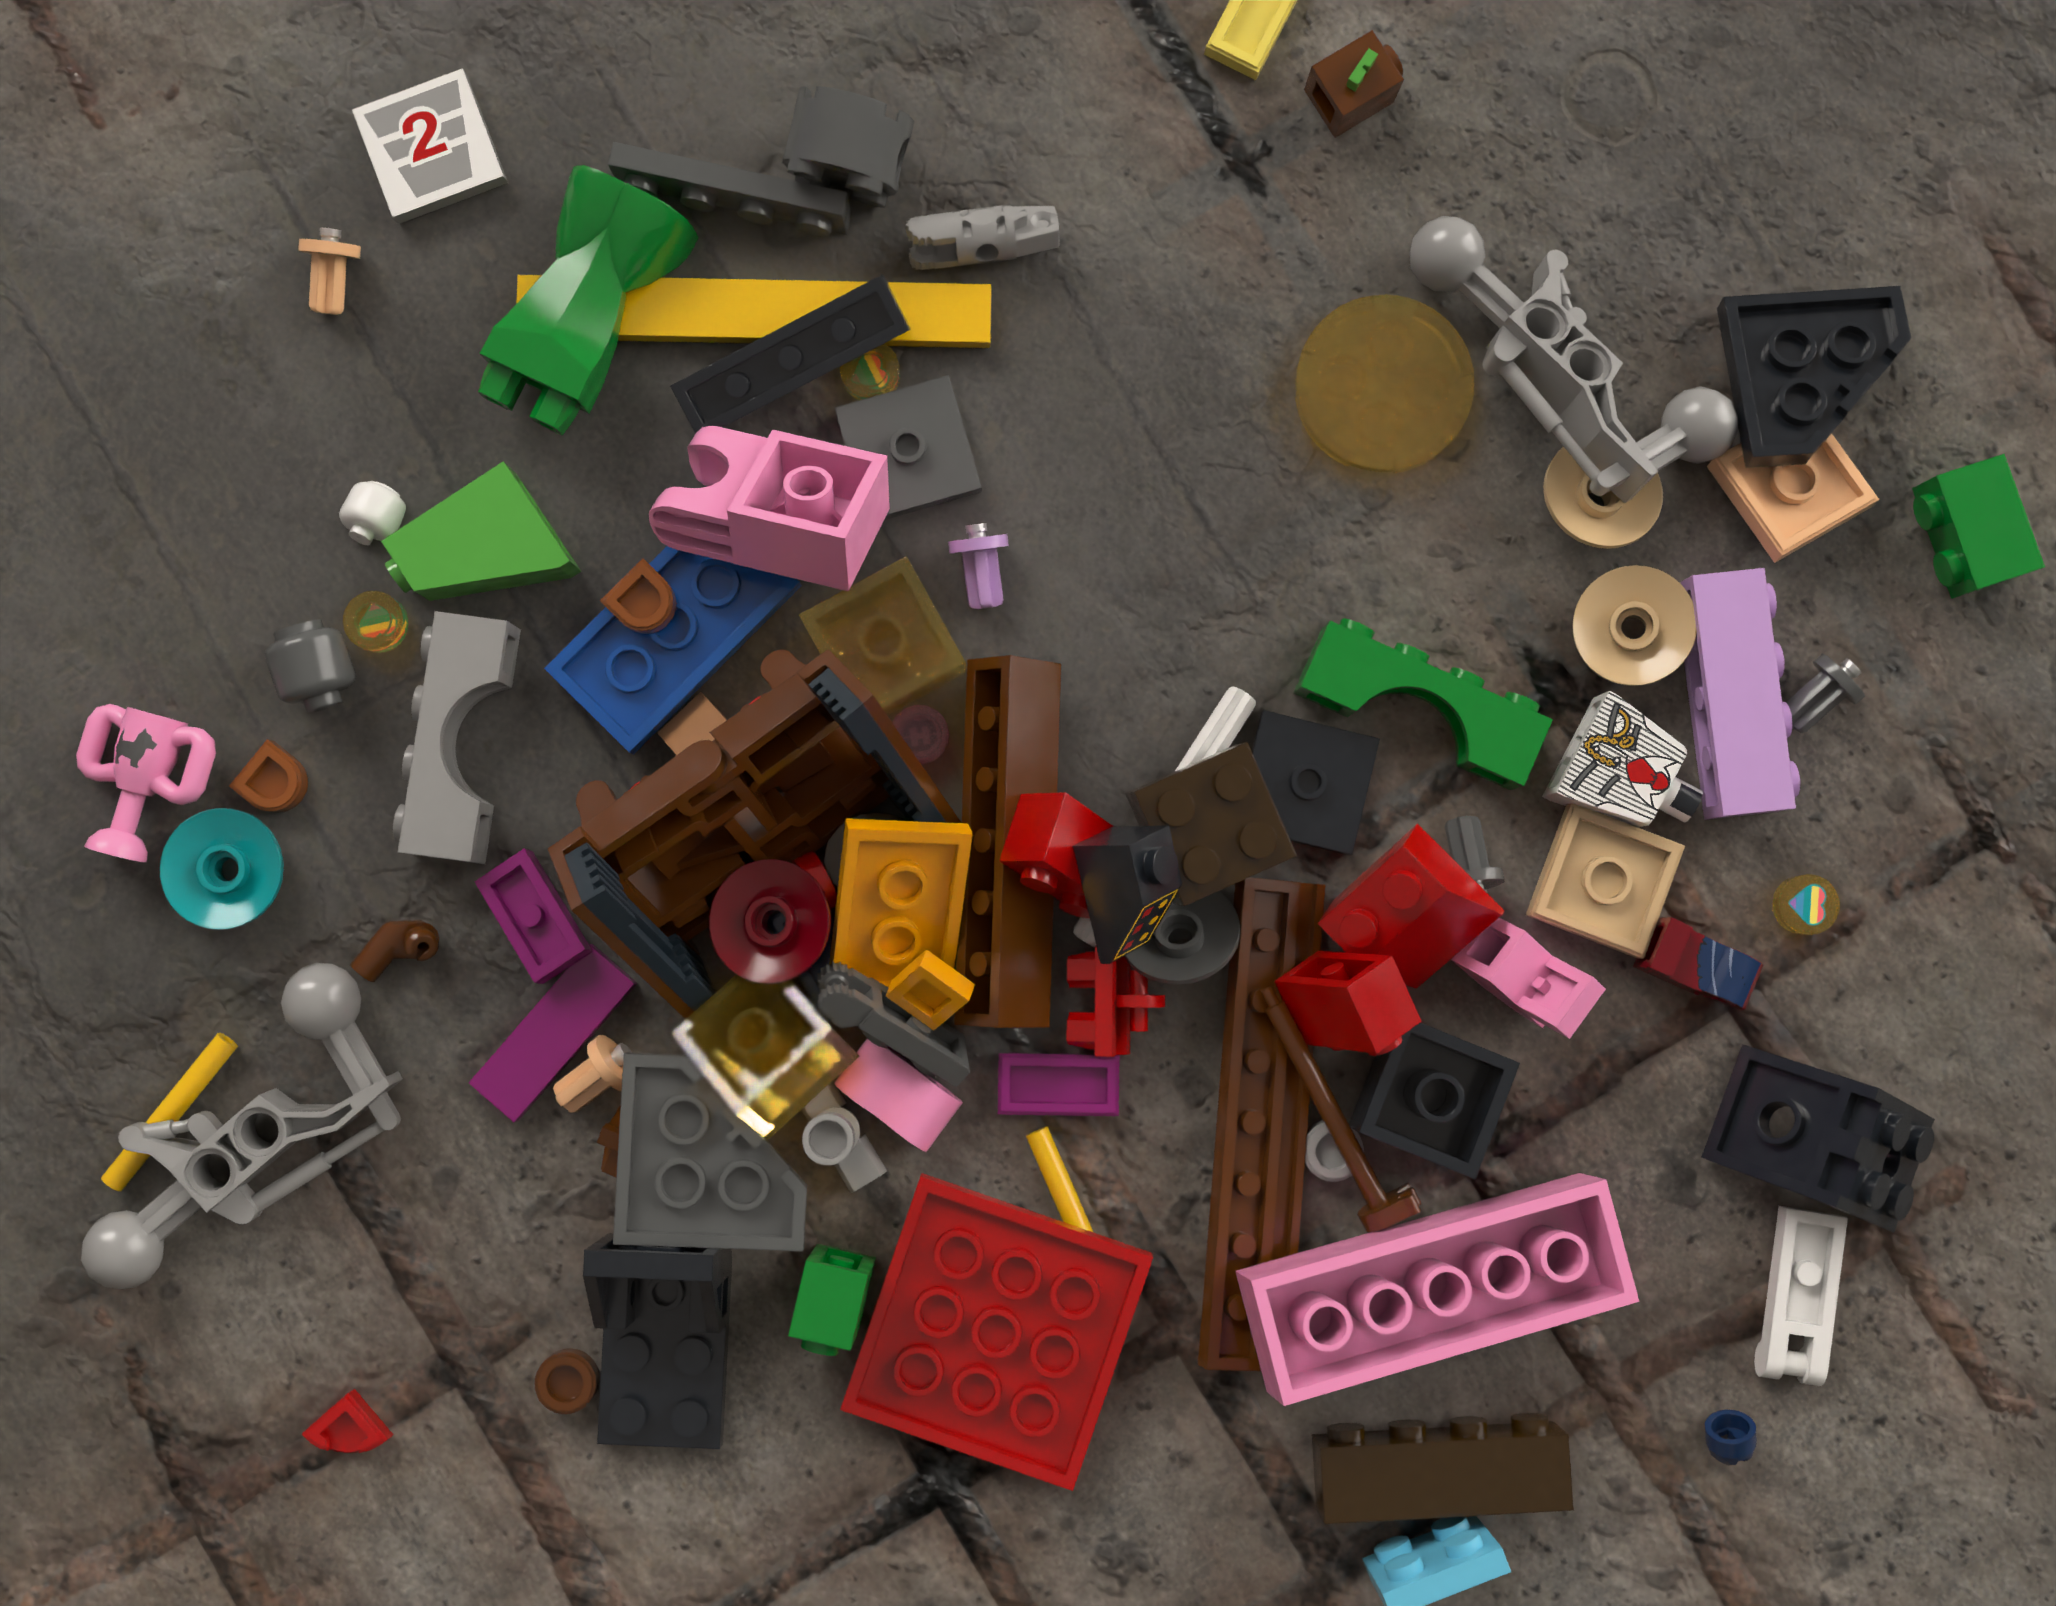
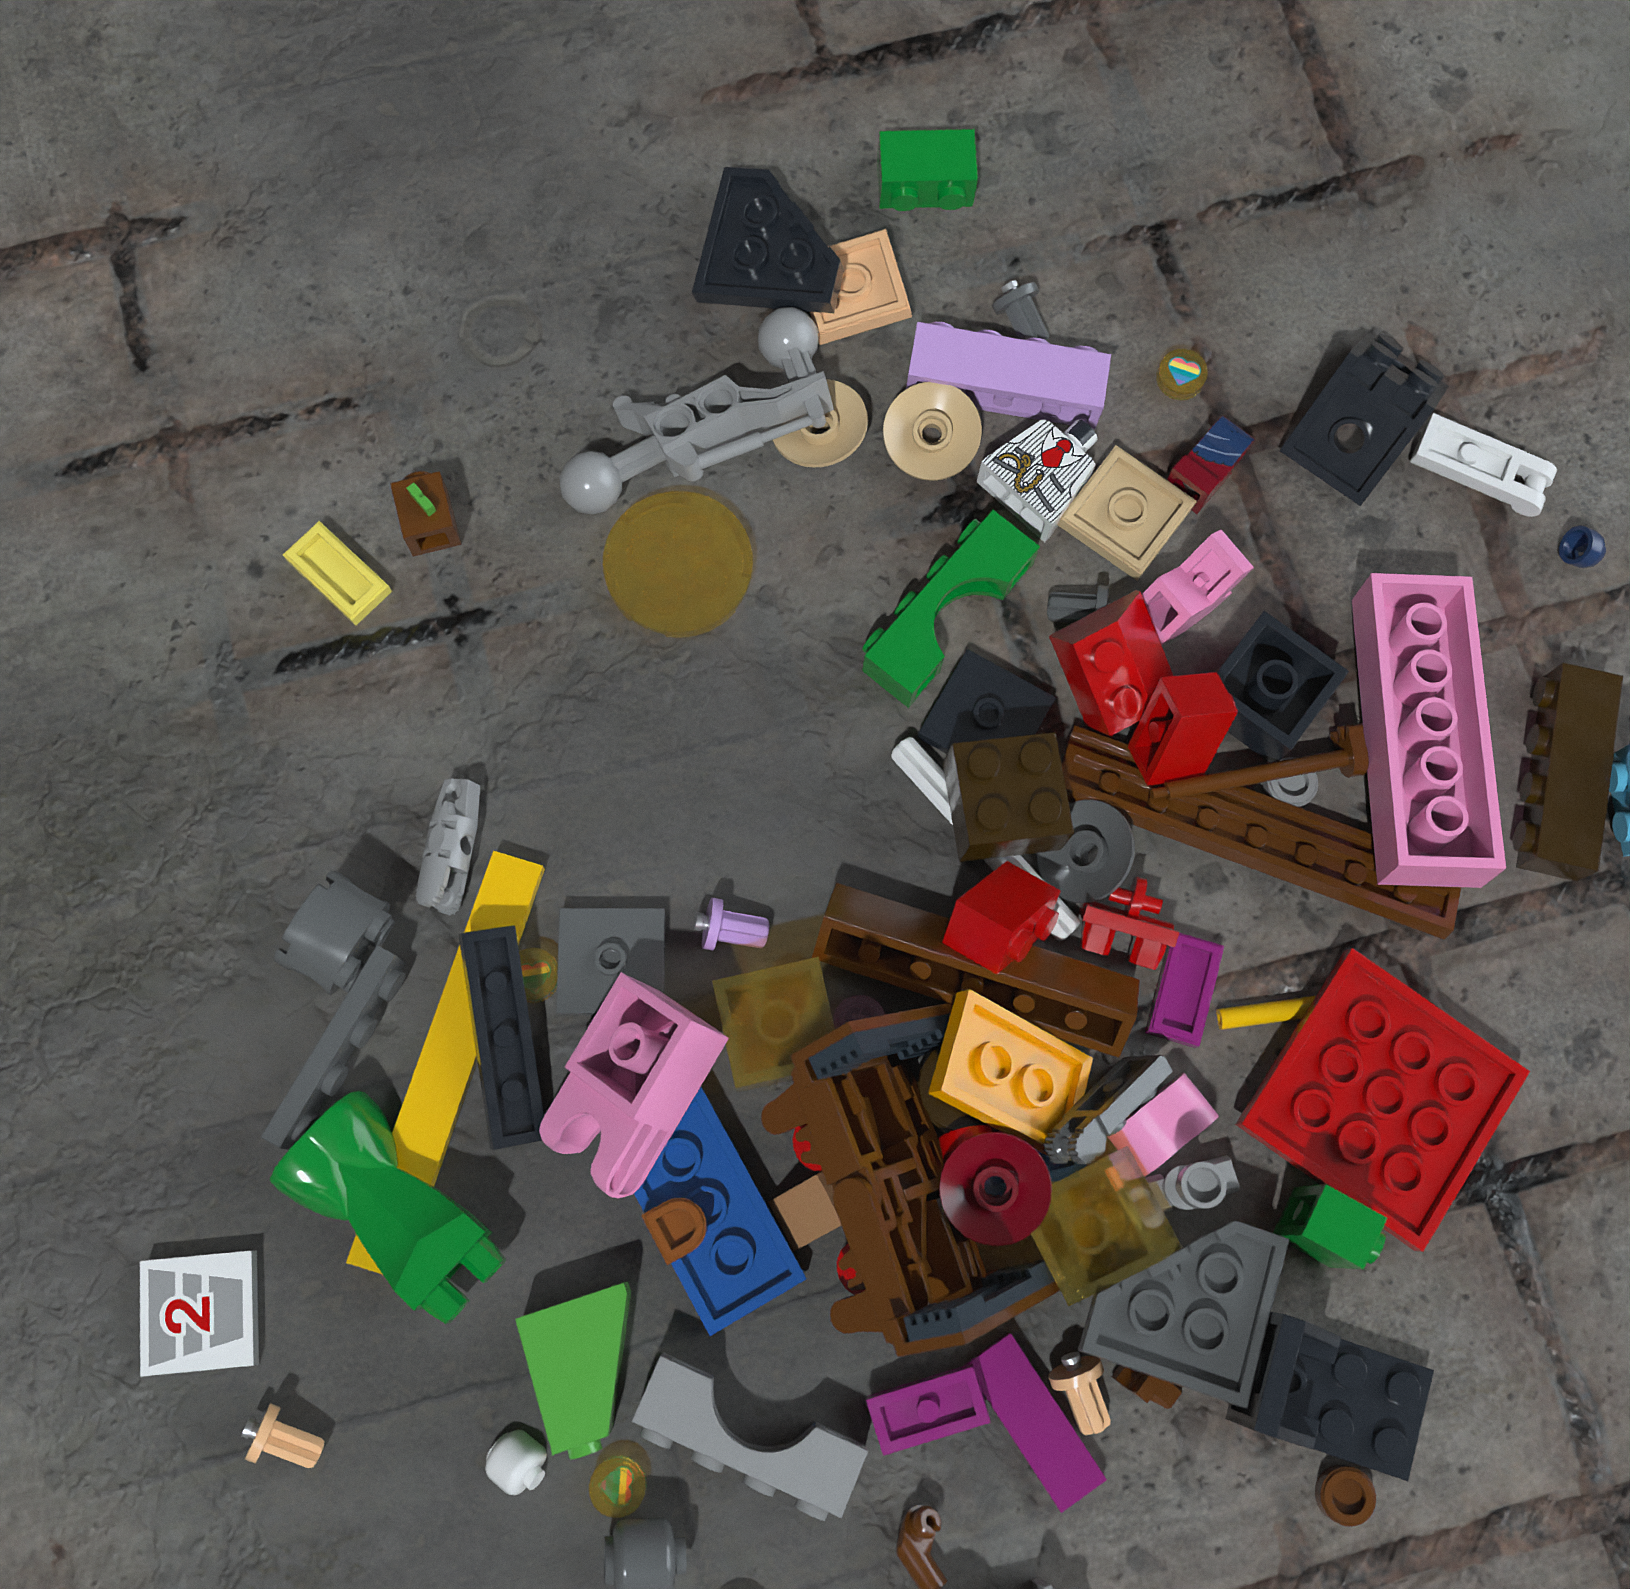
camera: 75 degrees left, 10 degrees down
light orange plate [885,949,975,1031] -> none
black slope [1073,825,1182,964] -> none

